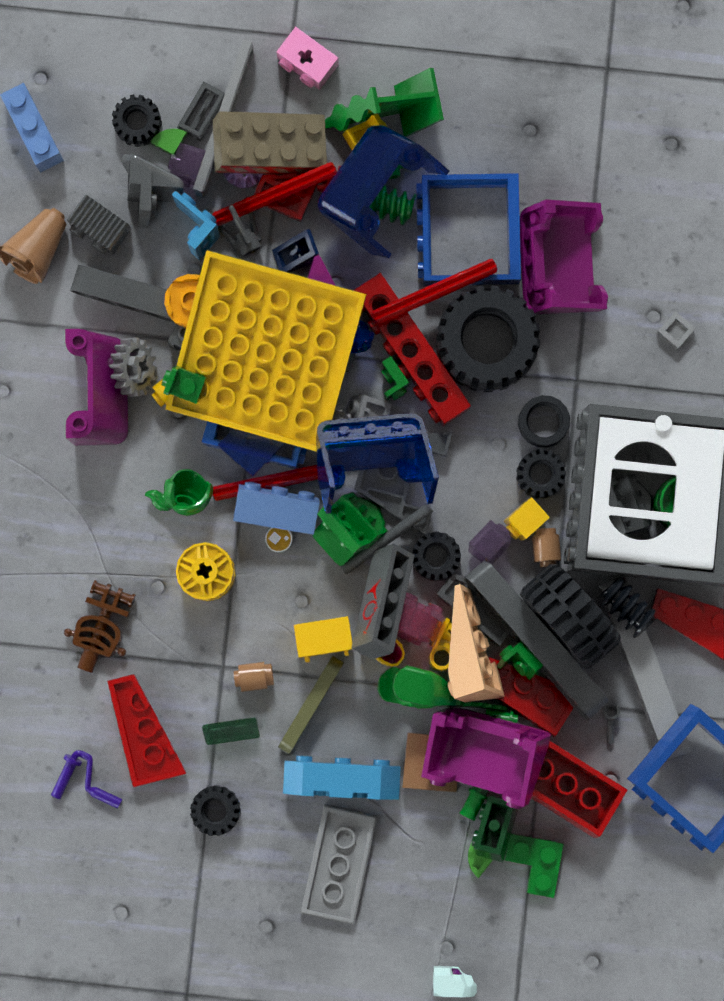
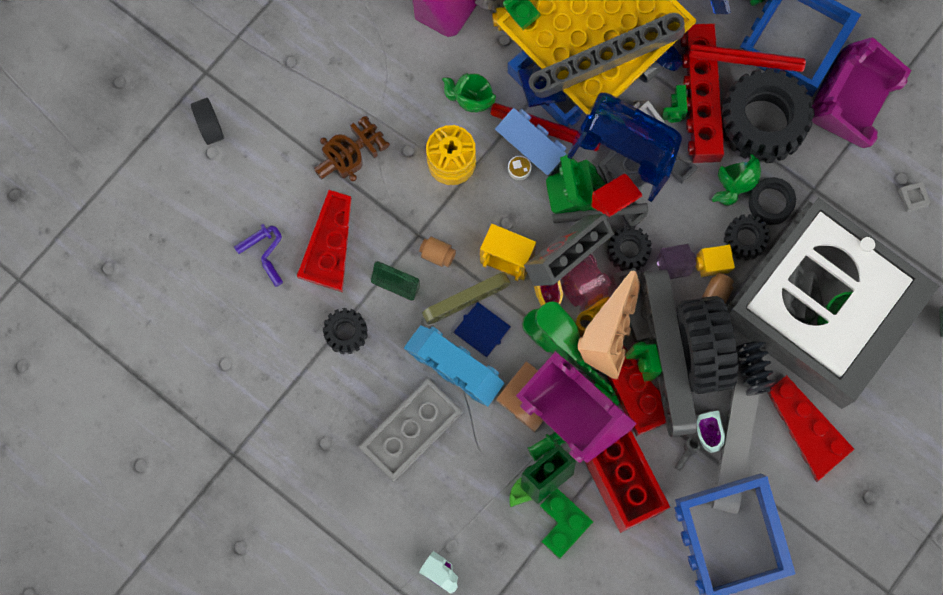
camera: 35 degrees right, 10 degrees down
none -> clear blue piece [453,302,511,358]
none -> dark grey beam [529,13,685,98]
none -> red slope [592,173,642,217]
none -> rock [696,411,725,453]
none -> green hair [712,154,761,206]

